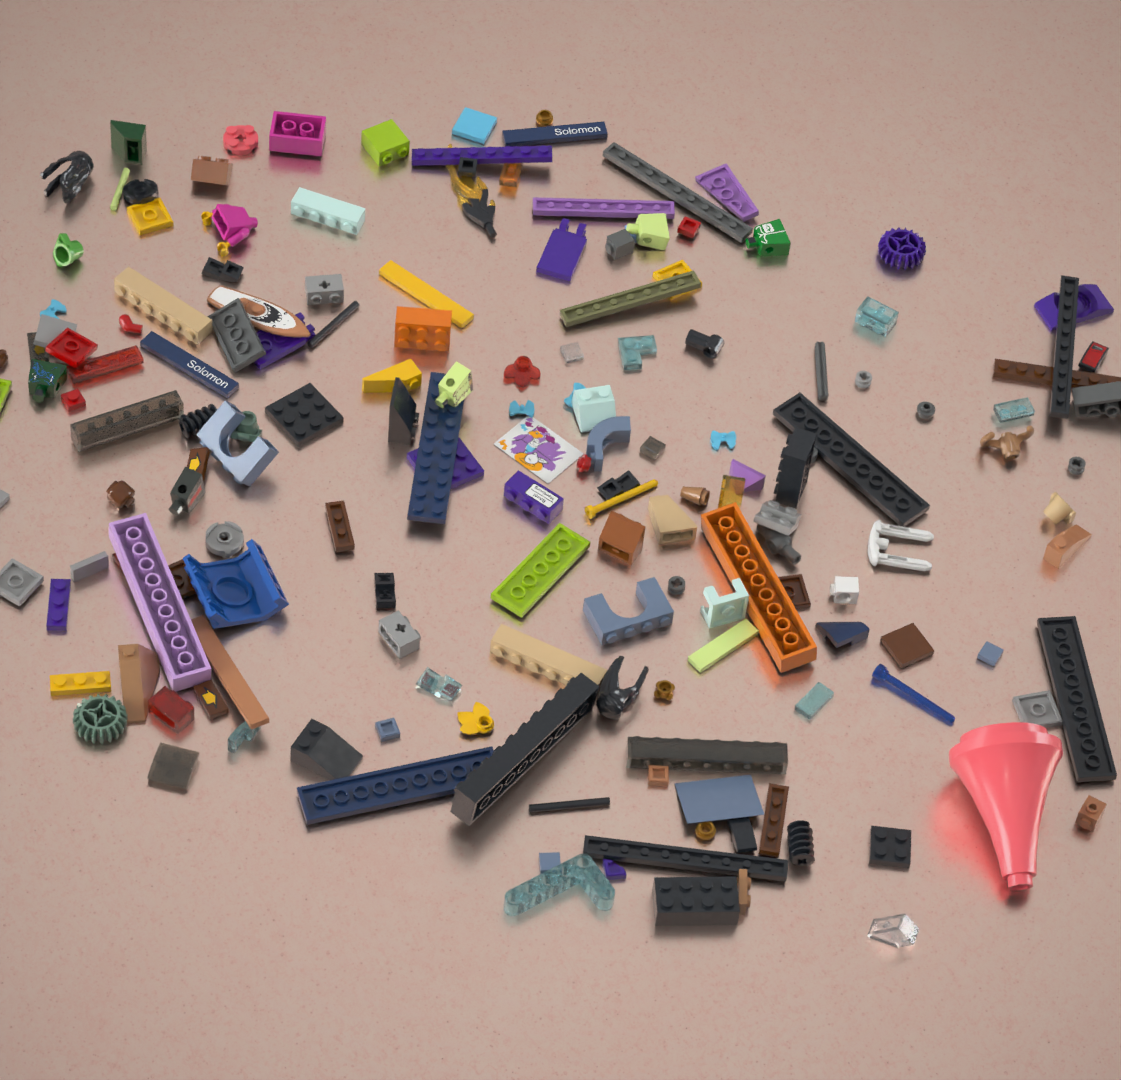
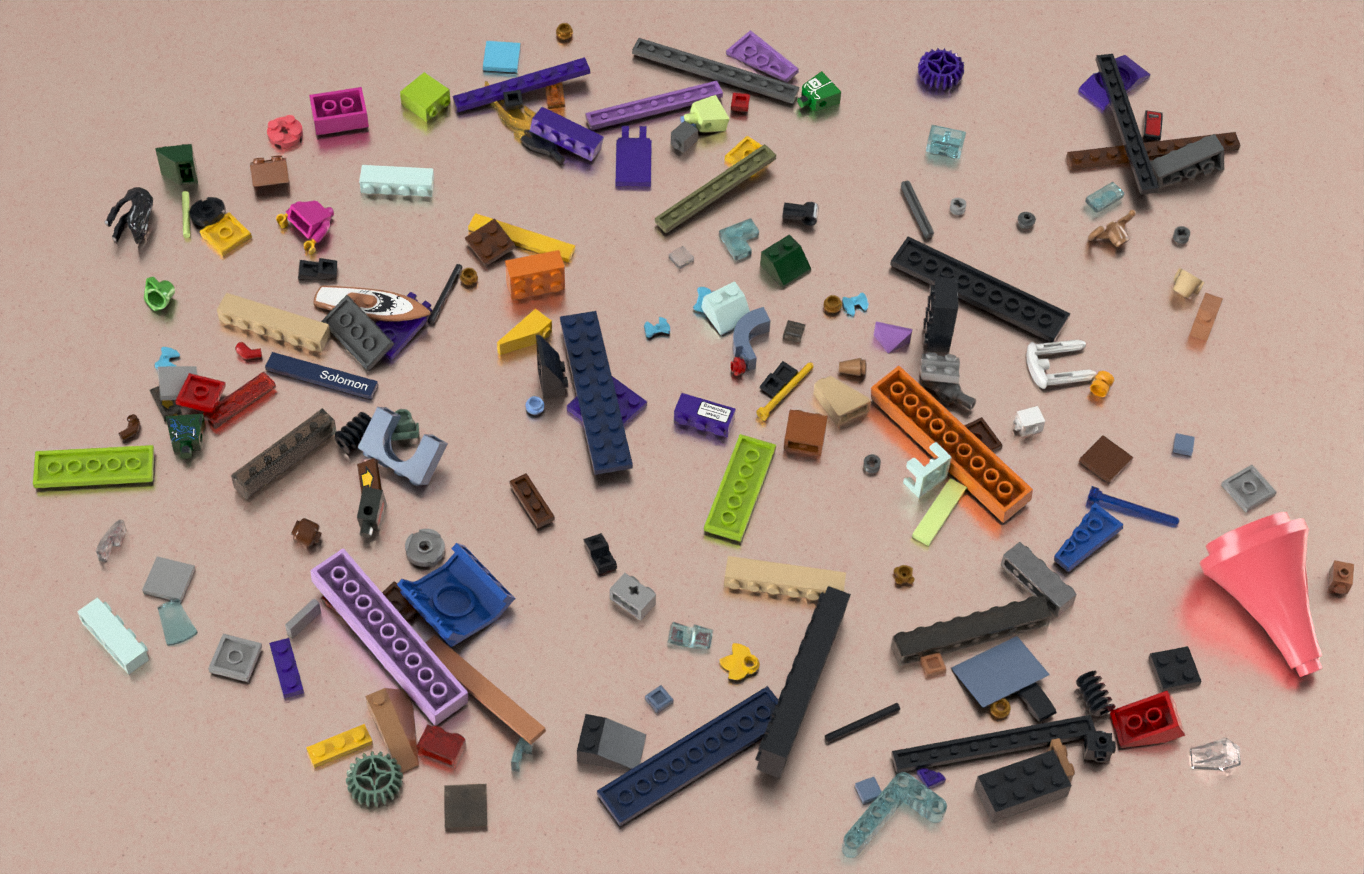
camera: 15 degrees left, 5 degrees up
red plate [61,388,86,412] -> none
reddish brown tile [193,679,229,720] -> none
black plate [265,383,344,447] -> none
light grey brick [305,274,344,305] -> none
yellowish green torso [435,361,473,408] -> none
sticker [494,416,584,484] -> none
dark blue tile [502,121,608,147] -> none
clear red plate [504,356,541,388] -> none
sand blue arch [583,577,674,645] -> none
black hair [596,656,649,720] -> none
clear yellow panel [718,475,746,508] -> none
reddish brown plate [759,783,789,858] -> none
clear light blue tile [795,682,834,720] -> none
dark blue slope [815,622,870,648] -> none
black plate [1037,616,1117,782] -> none
none -> pearl gold plate [460,268,478,285]
none -> reddish brown plate [465,218,516,267]
none -> light blue plate [525,396,545,415]
none -> dark purple brick [530,107,604,161]
none -> dark green slope [760,234,811,288]
none -> pearl gold plate [823,295,842,313]
none -> flat silver brick [1001,542,1077,617]
none -> blue wing [1054,502,1123,572]
none -> black brick [1084,731,1116,762]
none -> light orange wheel [1090,371,1115,397]
none -> red slope [1110,690,1186,748]

